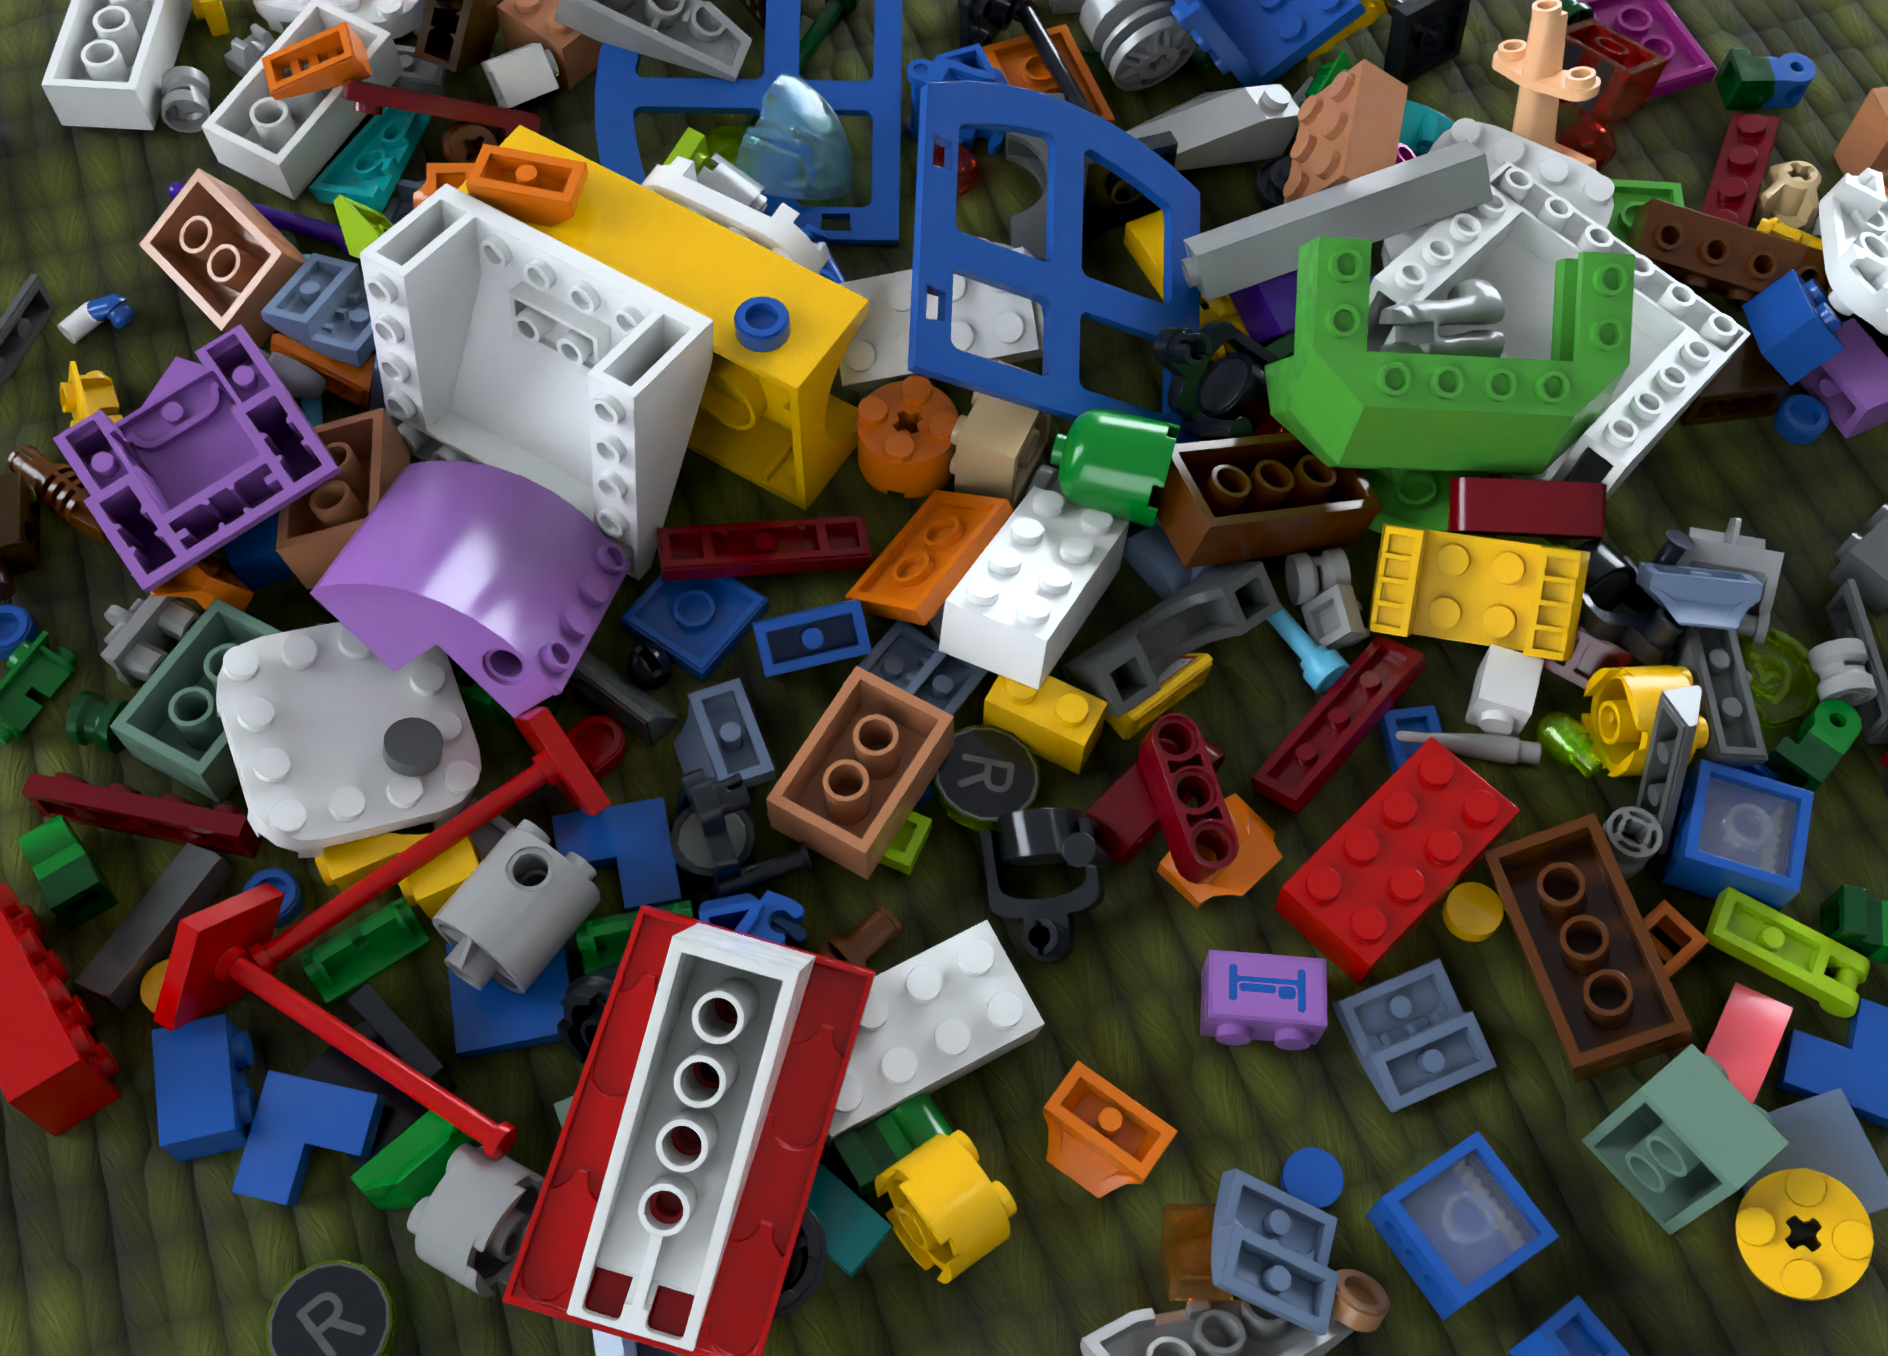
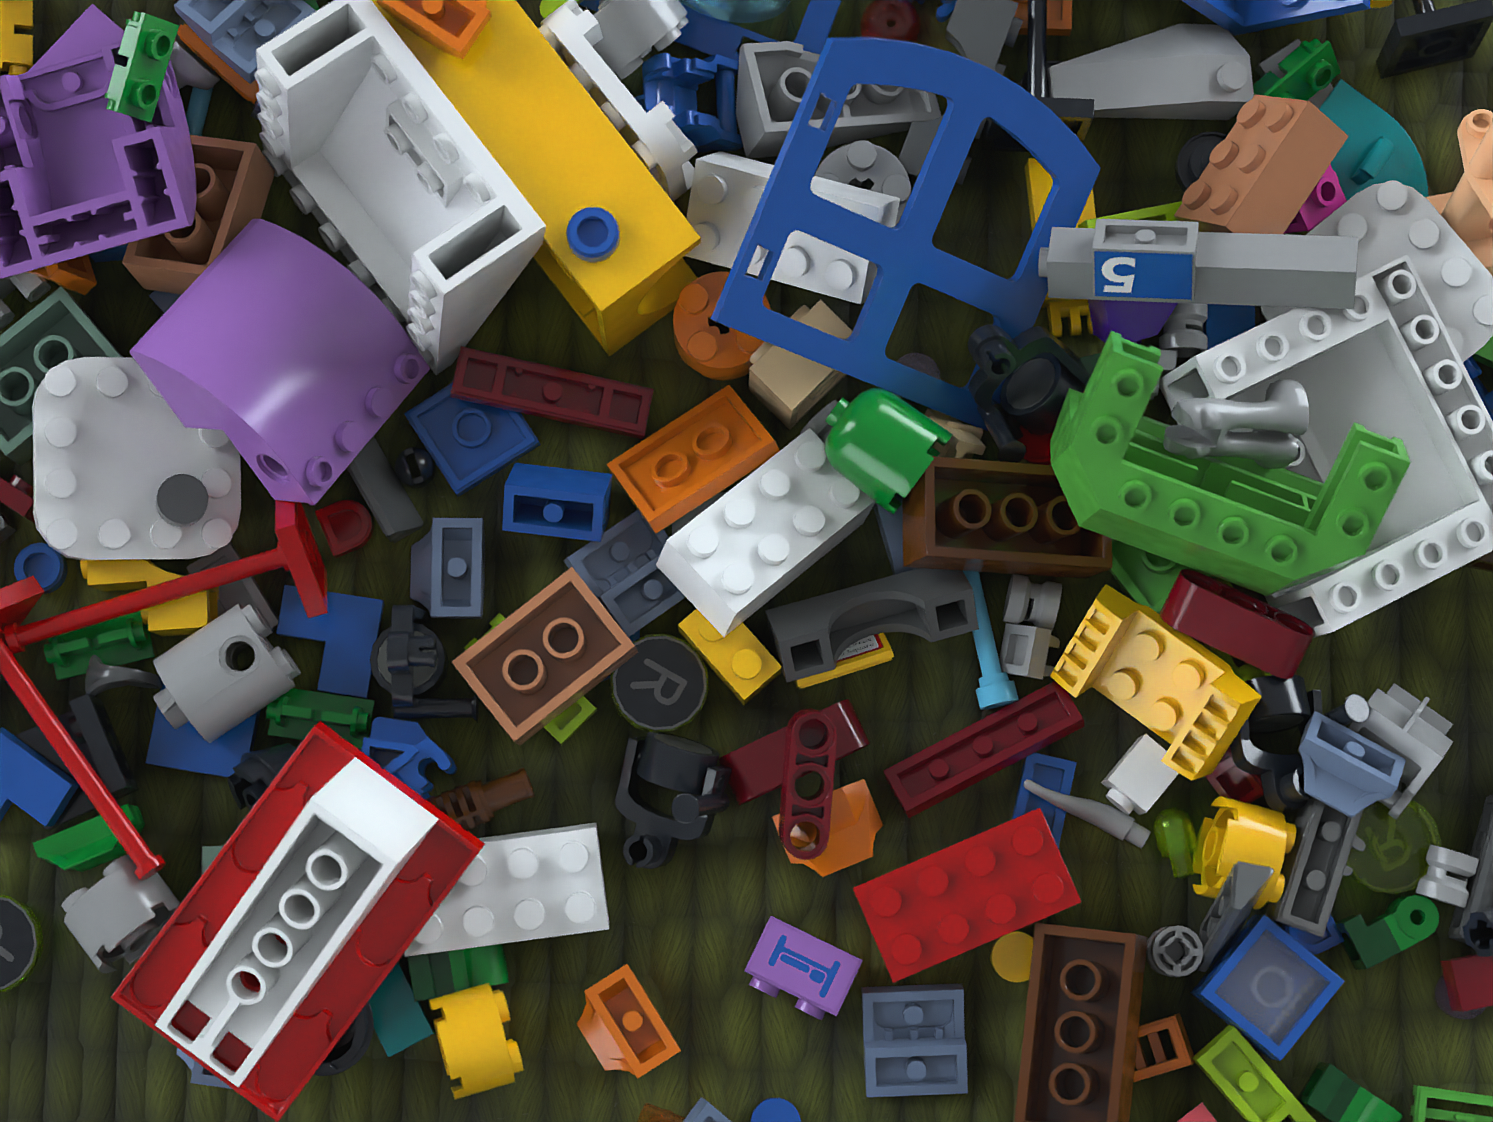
camera: 20 degrees right, 20 degrees up
none -> dark grey piece [85,655,163,696]
none -> green hinge [104,11,179,123]
none -> light grey wedge [736,41,941,158]
none -> panel [1092,219,1199,301]

